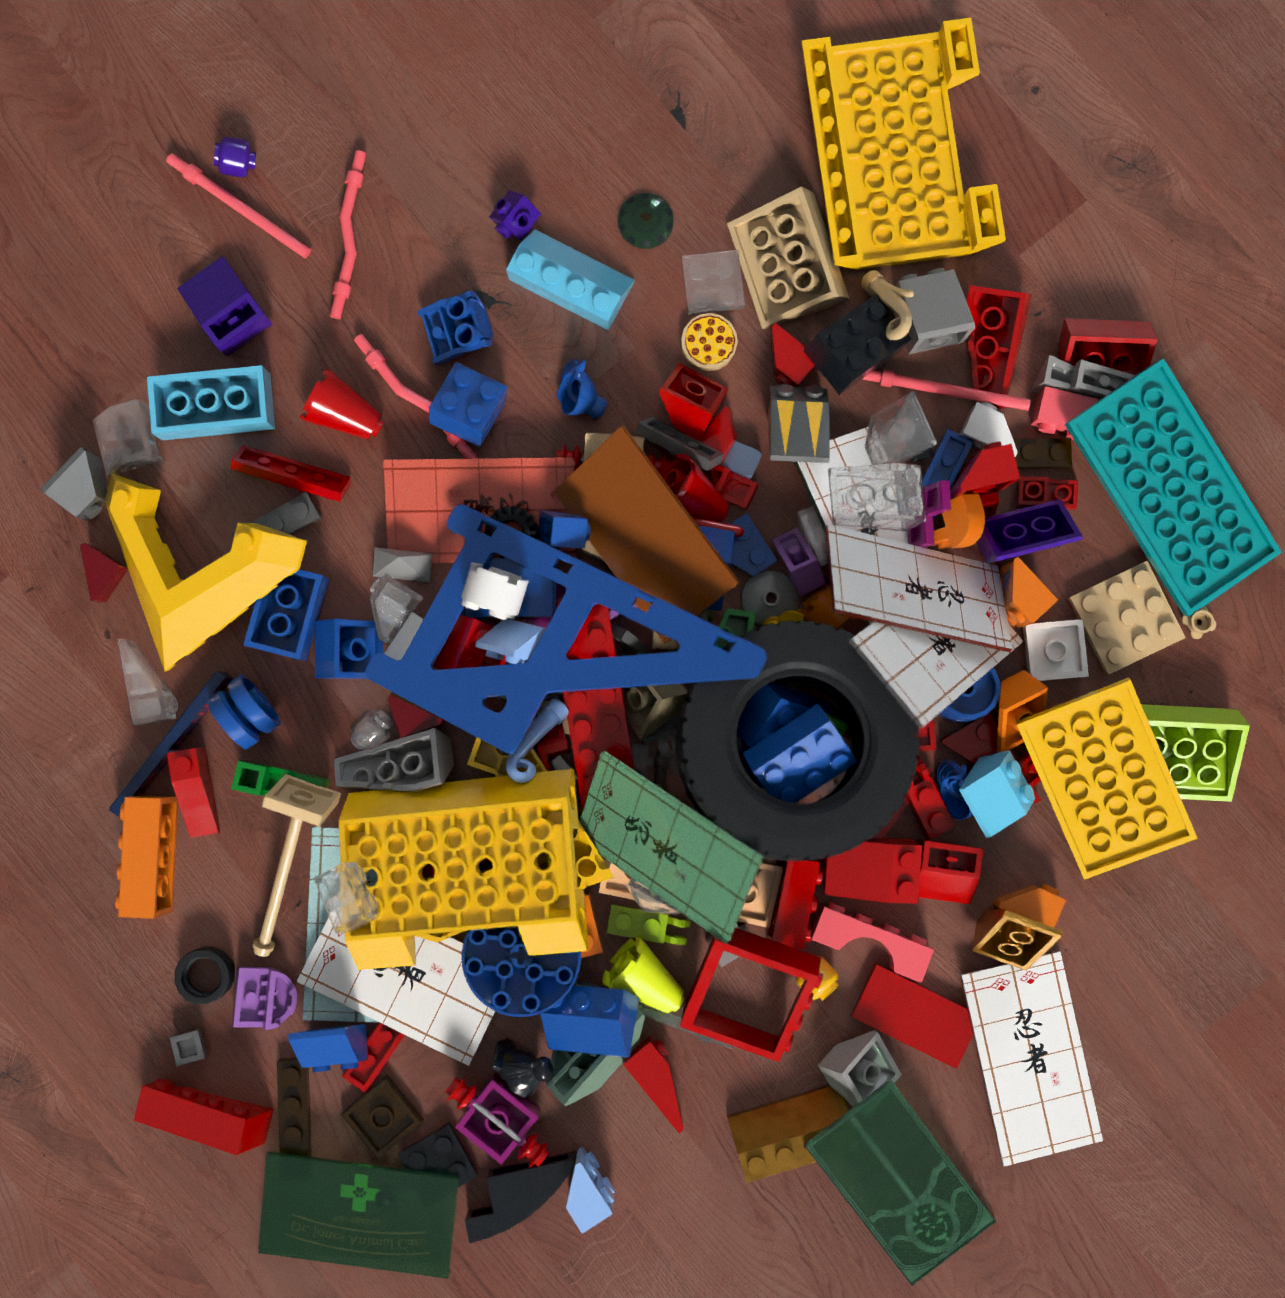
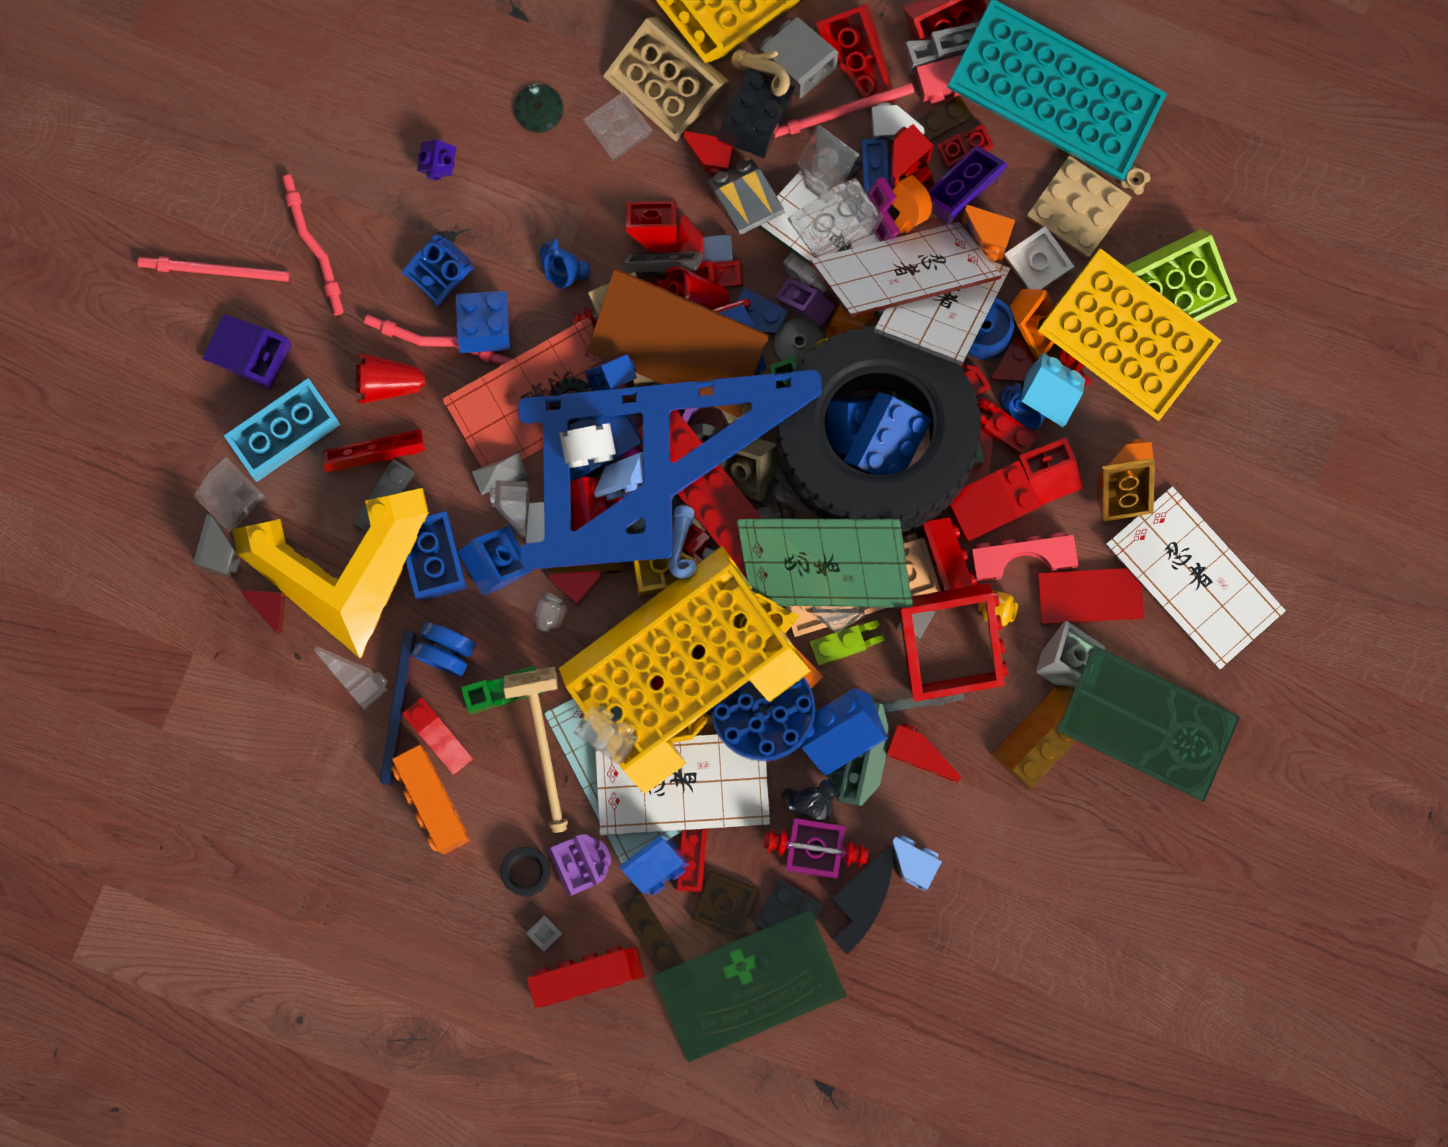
camera: 30 degrees left, 5 degrees down
dark purple head [214,137,256,178] -> none
light grey wedge [334,728,454,792] -> none
medium azure slope [506,229,635,331] -> none
neon yellow cone [602,936,684,1013] -> none
tile [681,313,738,371] -> none

